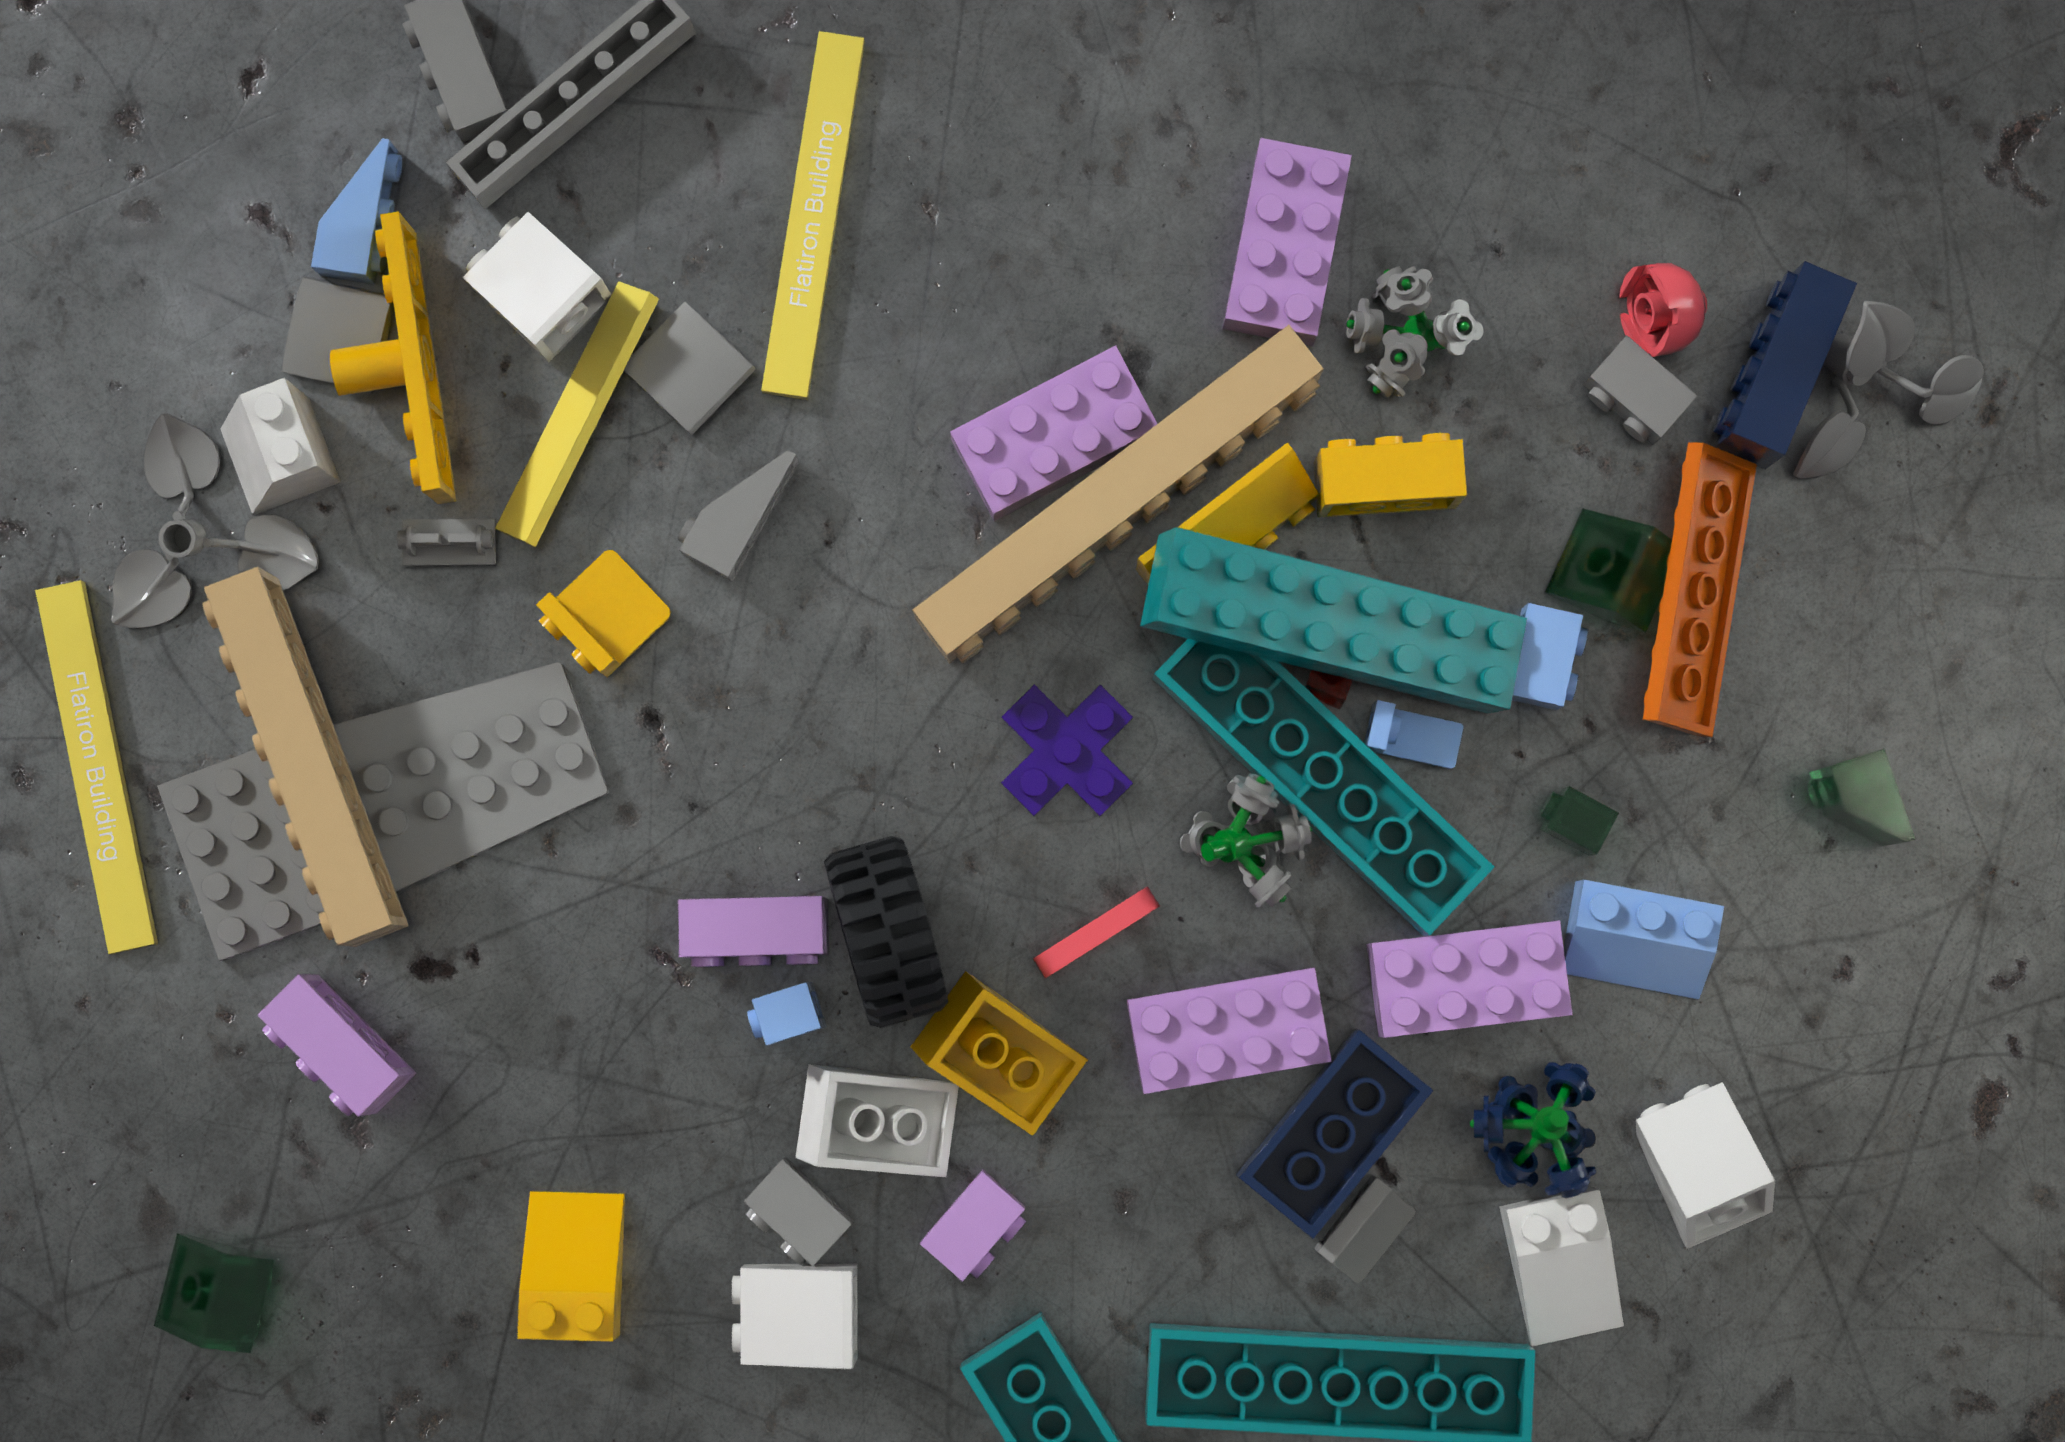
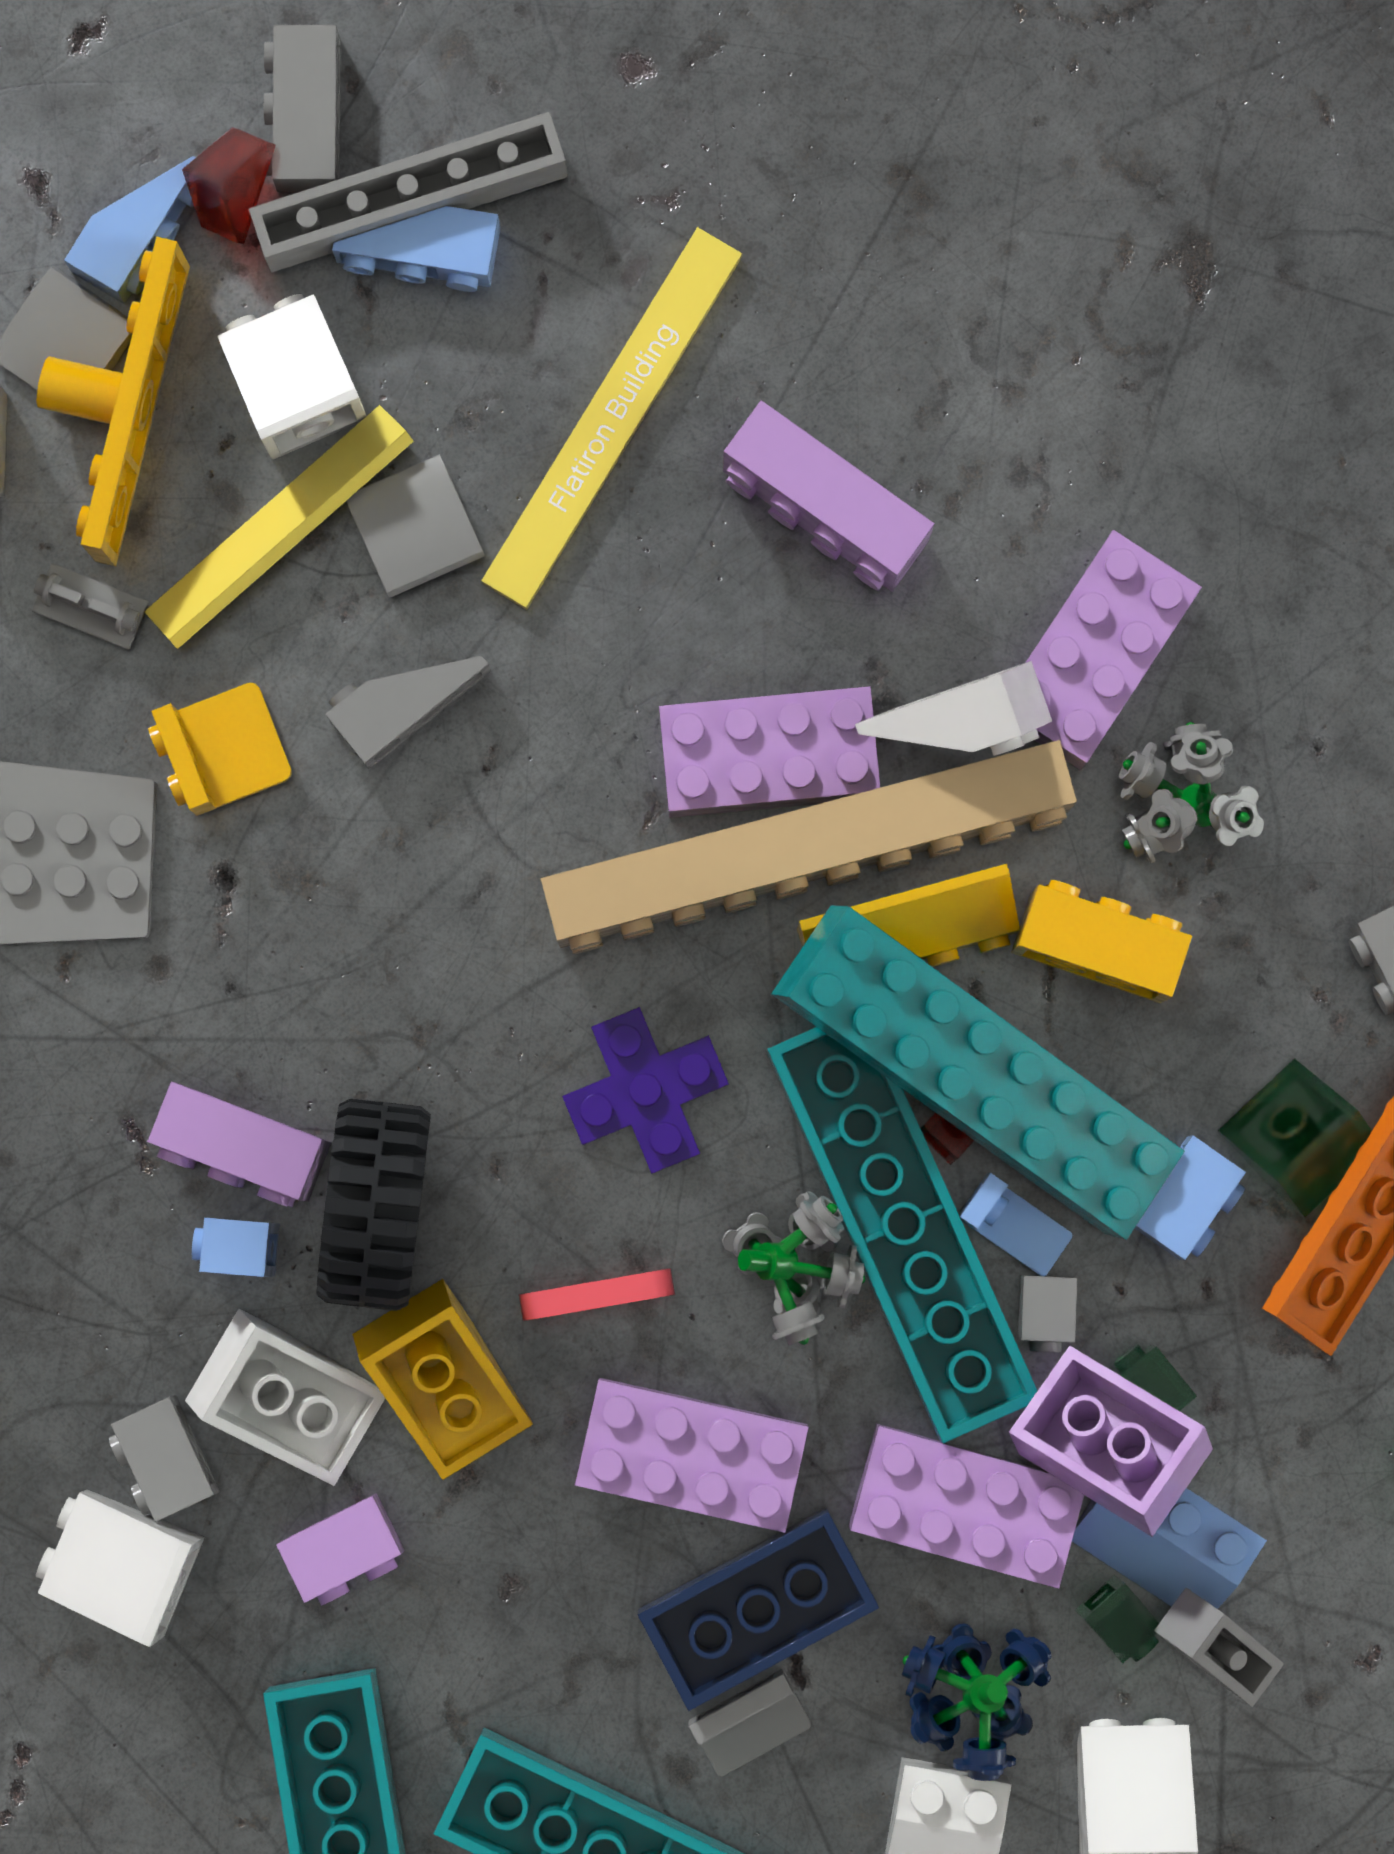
camera: 20 degrees right, 0 degrees up
none -> clear red slope [182,127,276,245]
none -> light blue slope [332,206,501,292]
none -> lavender brick [723,400,935,592]
none -> white slope [855,661,1052,756]
none -> lavender brick [1009,1346,1213,1537]
none -> light grey brick [1017,1275,1077,1352]
none -> clear green slope [1075,1575,1159,1664]
none -> light grey brick [1154,1588,1284,1707]

